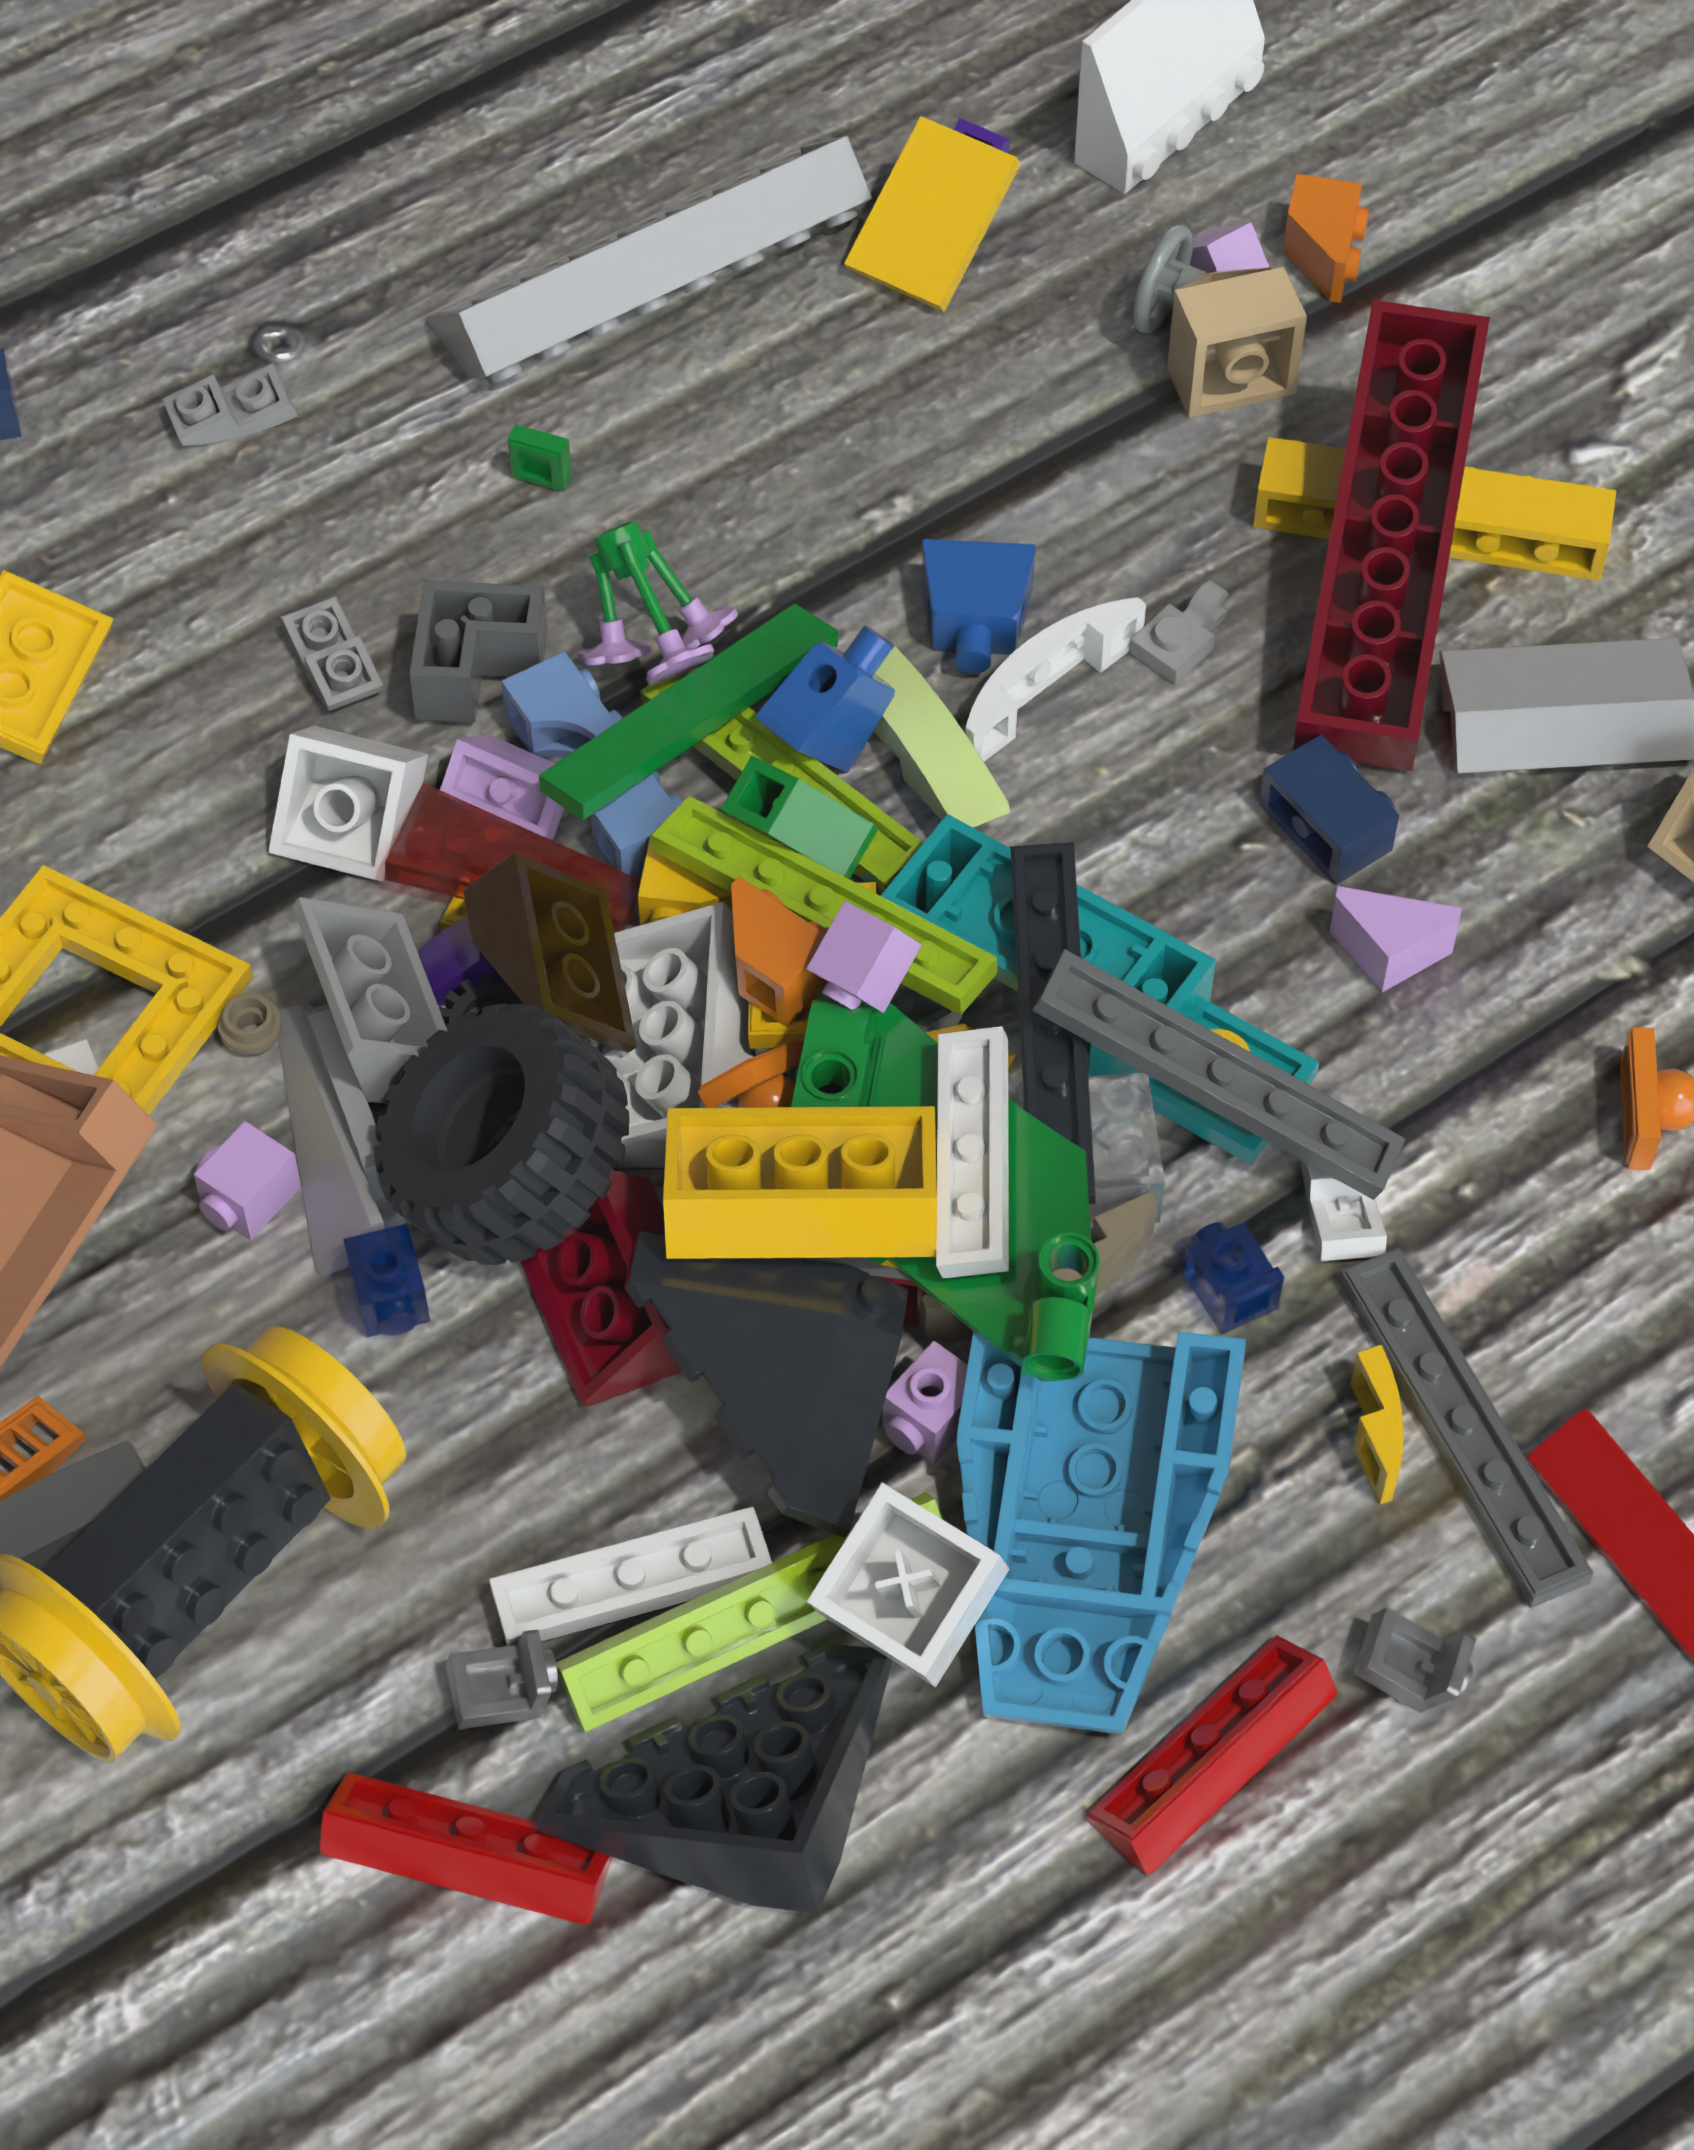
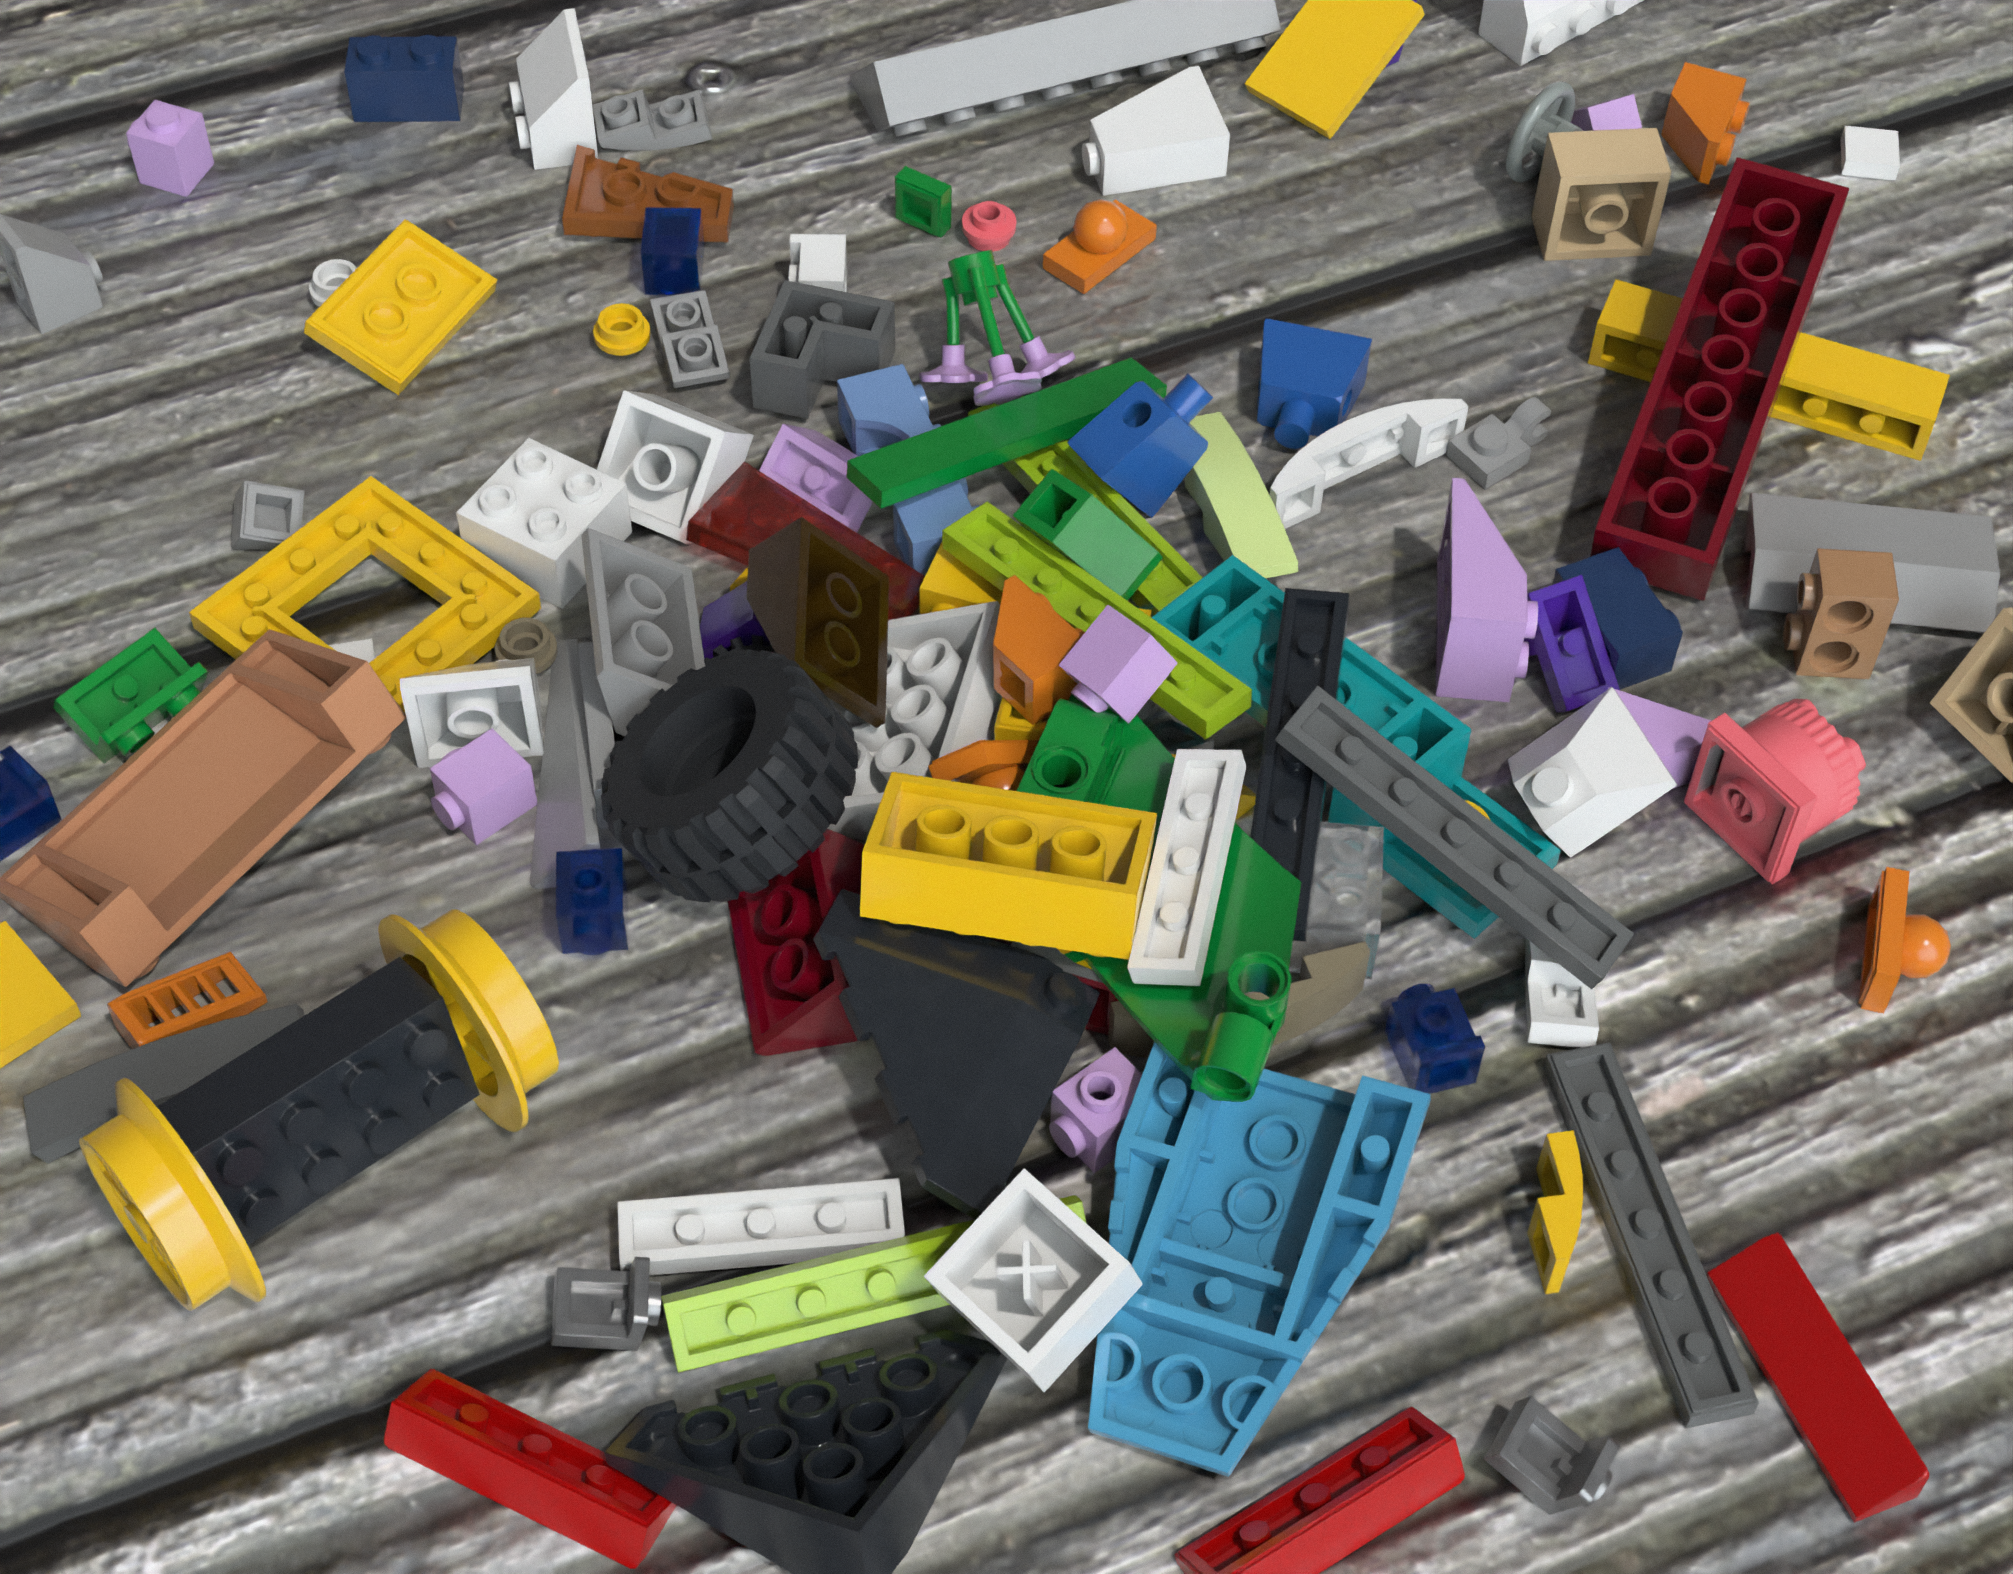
camera: 10 degrees right, 5 degrees down
none -> white slope [400,658,544,768]
none -> white brick [456,438,632,609]
none -> white slope [509,8,598,170]
none -> dark orange wing [562,145,734,243]
none -> yellow plate [593,303,651,356]
none -> clear blue brick [641,207,705,295]
none -> white brick [789,234,847,292]
none -> coral plate [962,201,1016,252]
none -> orange tile [1043,199,1157,294]
none -> white slope [1082,66,1230,196]
none -> lavender slope [1436,478,1538,702]
none -> white slope [1508,687,1677,858]
none -> dark purple slope [1524,575,1620,713]
none -> coral piece [1684,699,1866,885]
none -> medium nougat brick [1783,548,1899,679]
none -> white tile [1840,126,1900,180]

